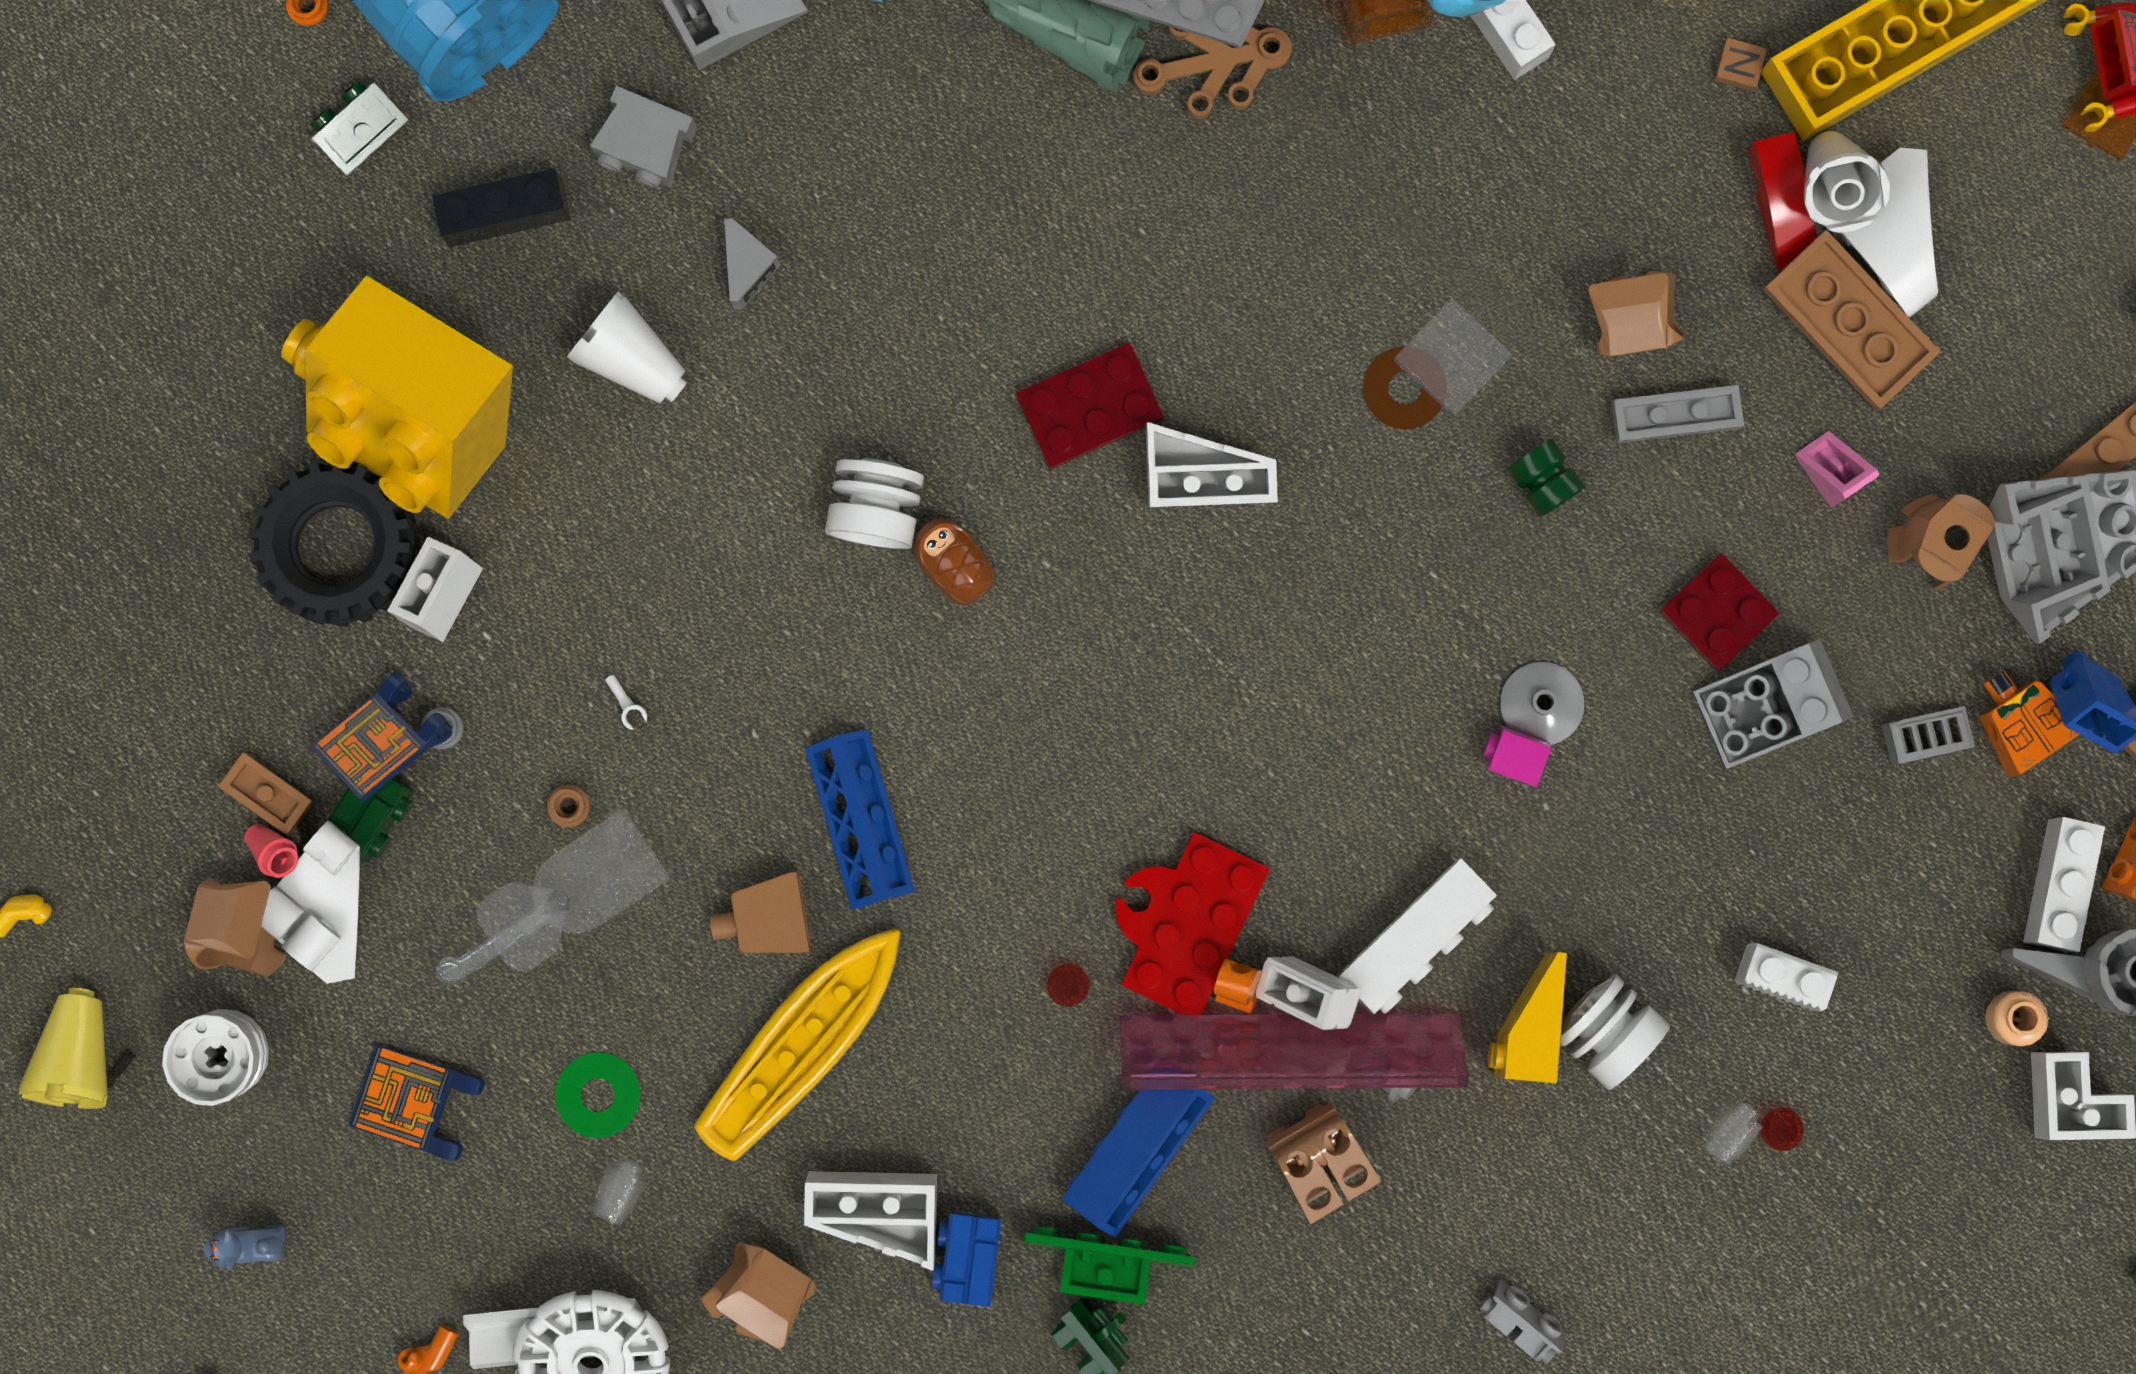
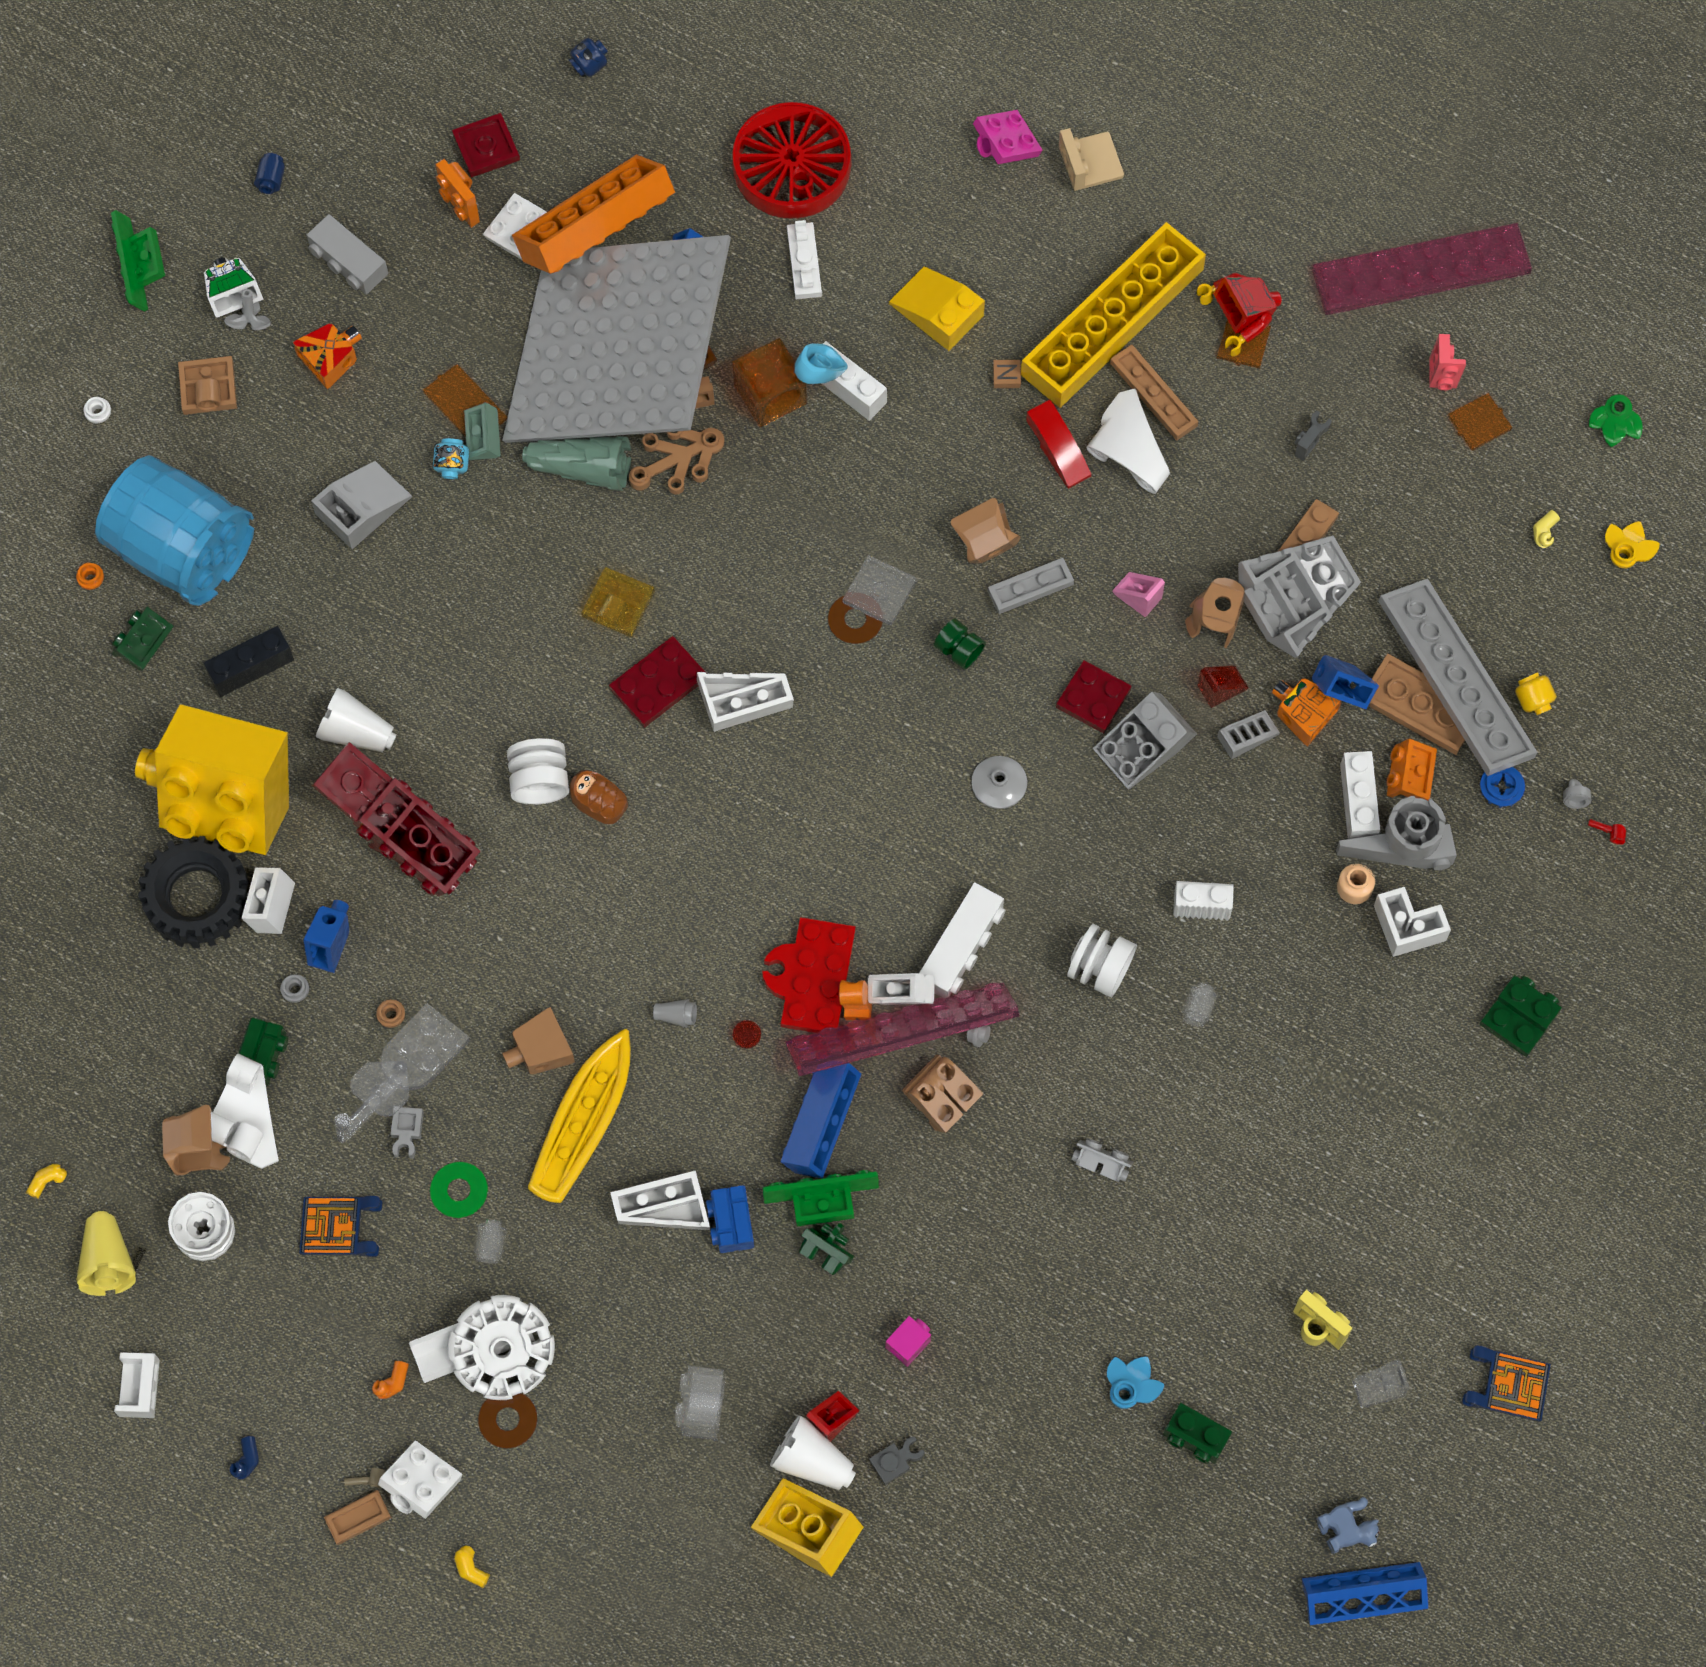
camera: 15 degrees left, 15 degrees down
sand blue animal [204,1224,287,1271] -> none
medium nougat plate [218,752,315,836] -> none
coral cone [244,824,298,878] -> none
flag [311,672,453,803] -> none
light grey hips [590,86,697,188] -> none
white hand [605,675,648,730] -> none
medium nougat piece [701,1242,816,1349] -> none
light grey slope [724,218,781,310] -> none
blue fence [805,730,915,910] -> none
dark pink brick [1482,725,1552,787] -> none
yellow slope [1488,952,1567,1083] -> none
clear red plate [1760,1108,1804,1151] -> none
medium nougat plate [1762,230,1941,410] -> none
white cone [1803,131,1890,232] -> none
none -> white panel [114,1353,160,1418]
none -> blue torso [304,900,349,973]
none -> dark red wedge [312,742,480,897]
none -> light grey plate [391,1107,424,1159]
none -> clear yellow plate [581,567,655,637]
none -> light grey cone [653,999,697,1028]
none -> medium nougat plate [1110,345,1199,441]
none -> clear red slope [1197,666,1248,708]

